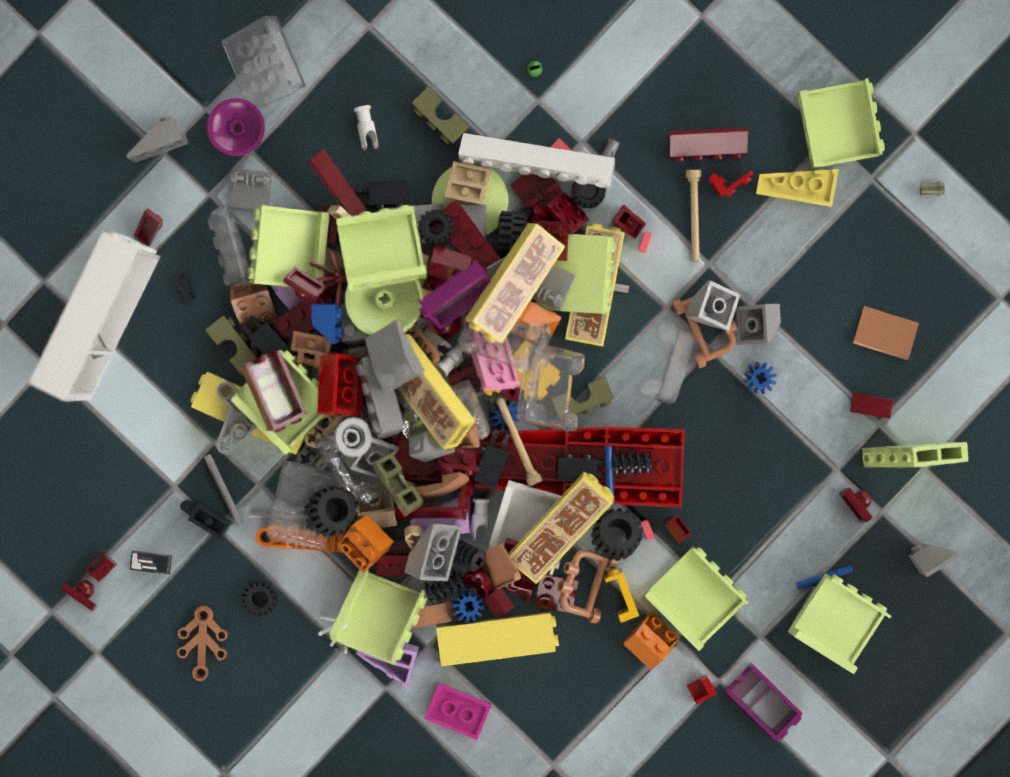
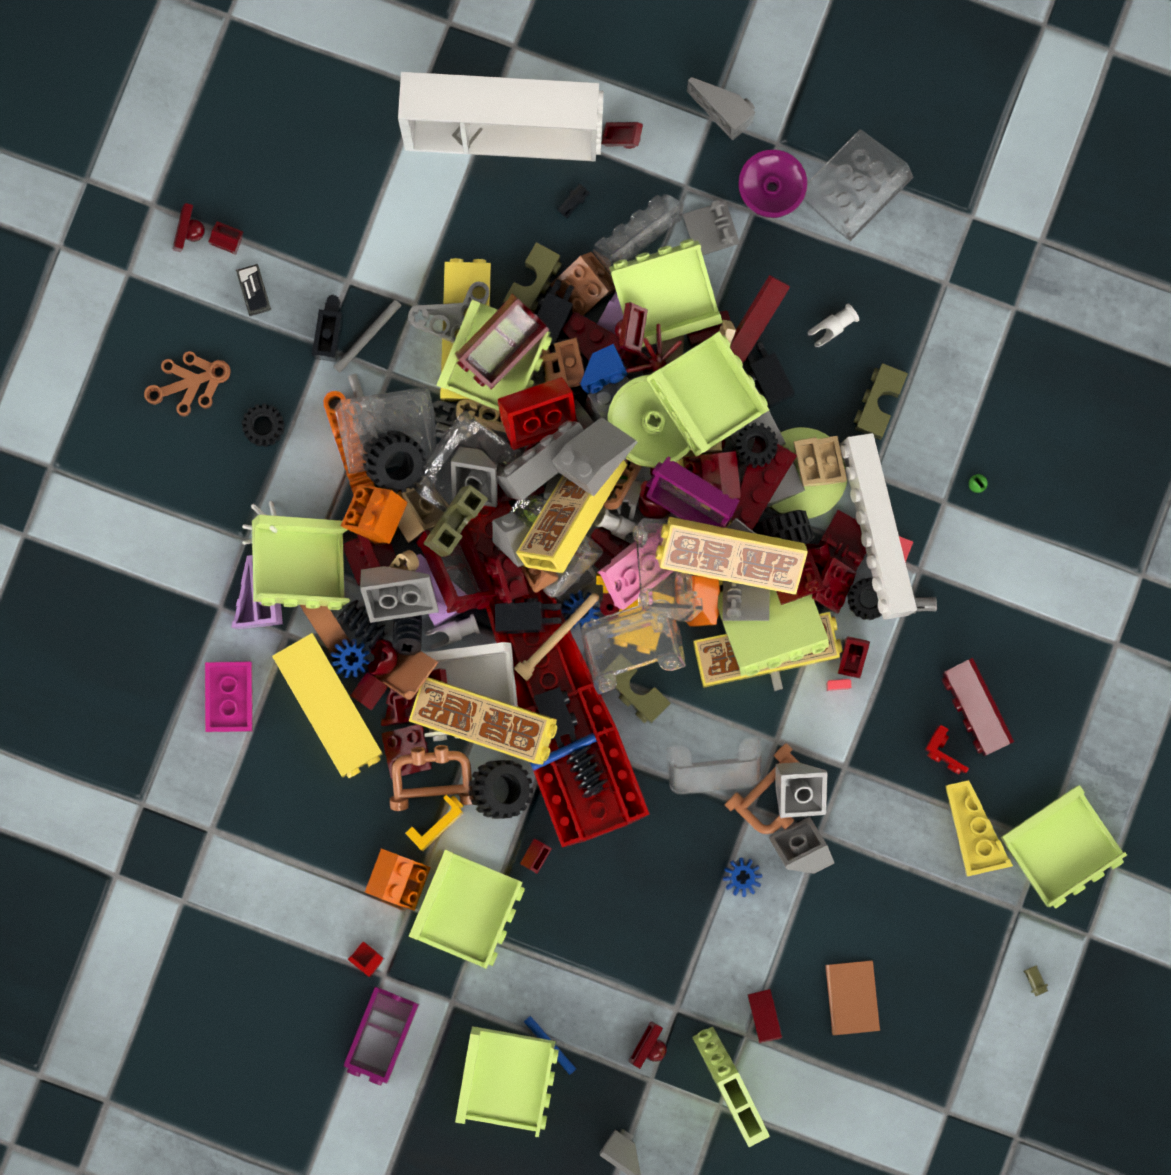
camera: 70 degrees right, 5 degrees down
light grey piece [333,418,372,457] -> none
nougat slope [407,472,469,498] -> none
coral tile [640,519,655,540] -> none
tan piece [686,170,701,262] -> none

